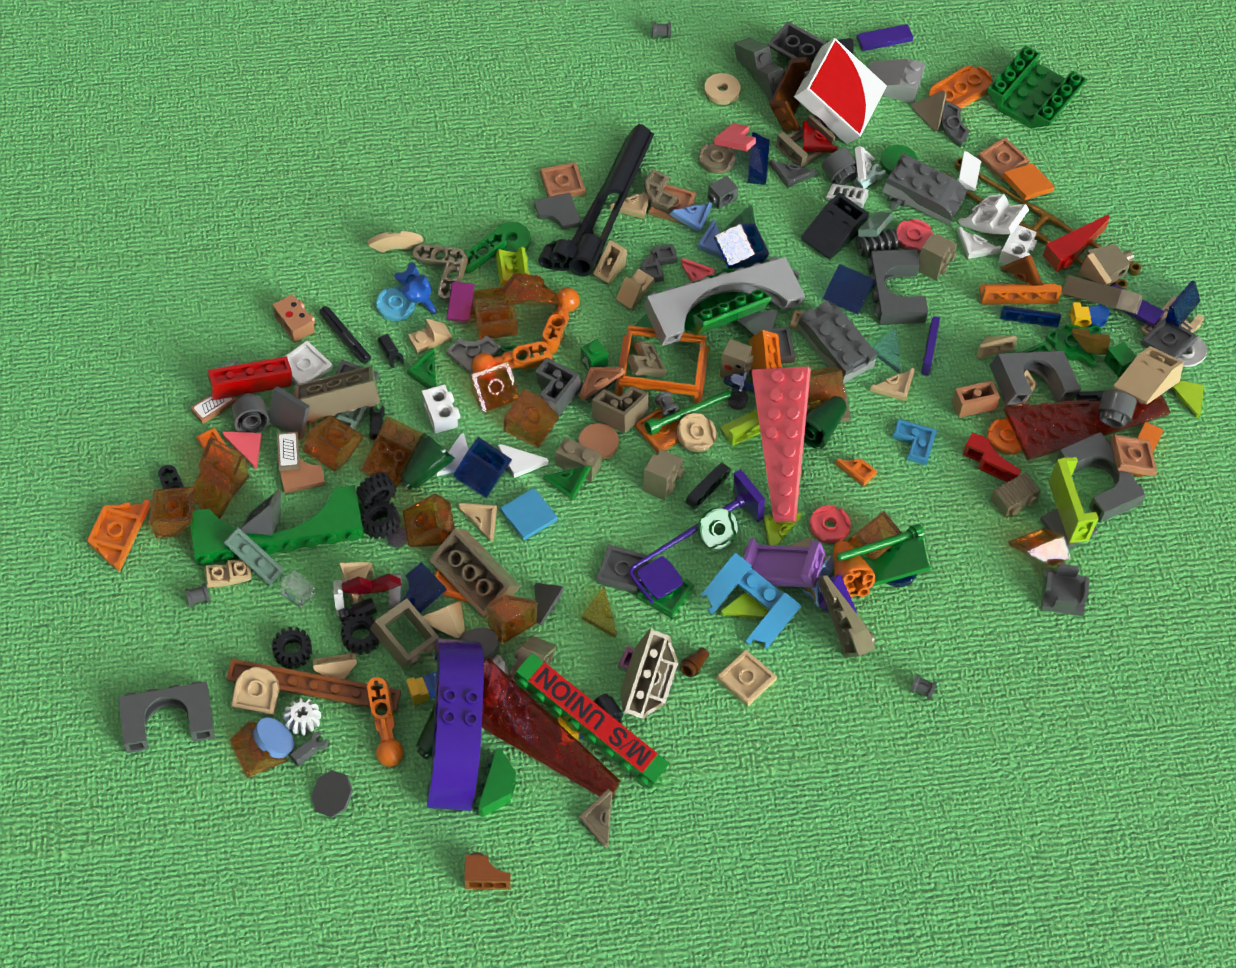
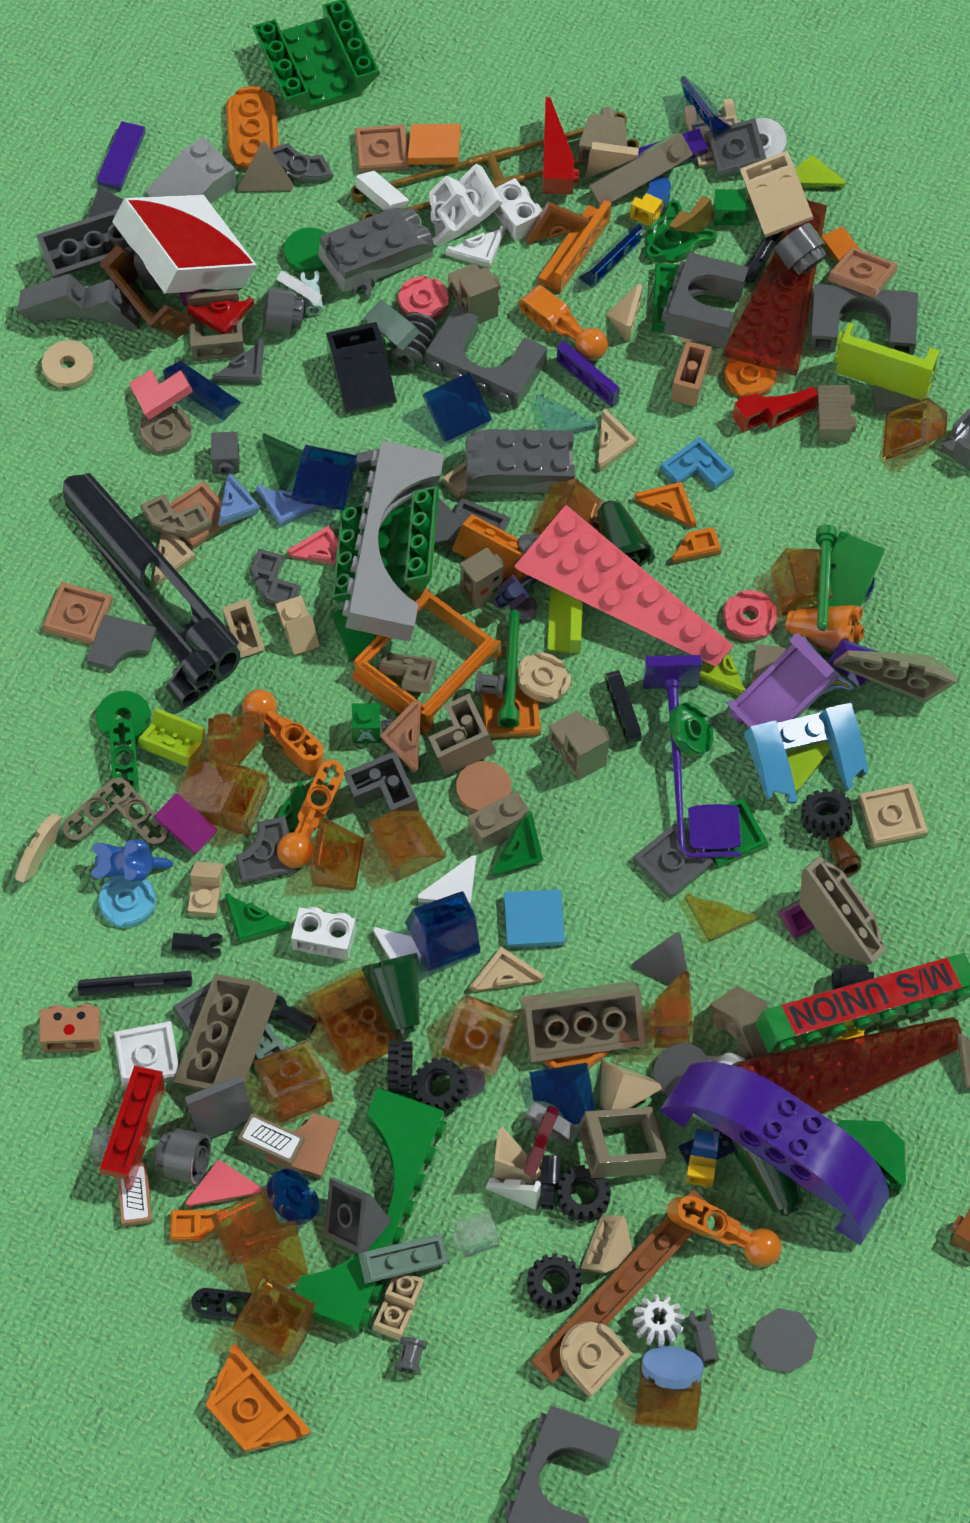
camera: 55 degrees left, 5 degrees up
white slope [826,184,869,208] -> none
none -> clear blue tile [266,1168,320,1225]
none -> orange beam [518,285,608,361]
none -> orange tile [634,482,697,528]
none -> black tyre [801,789,853,840]

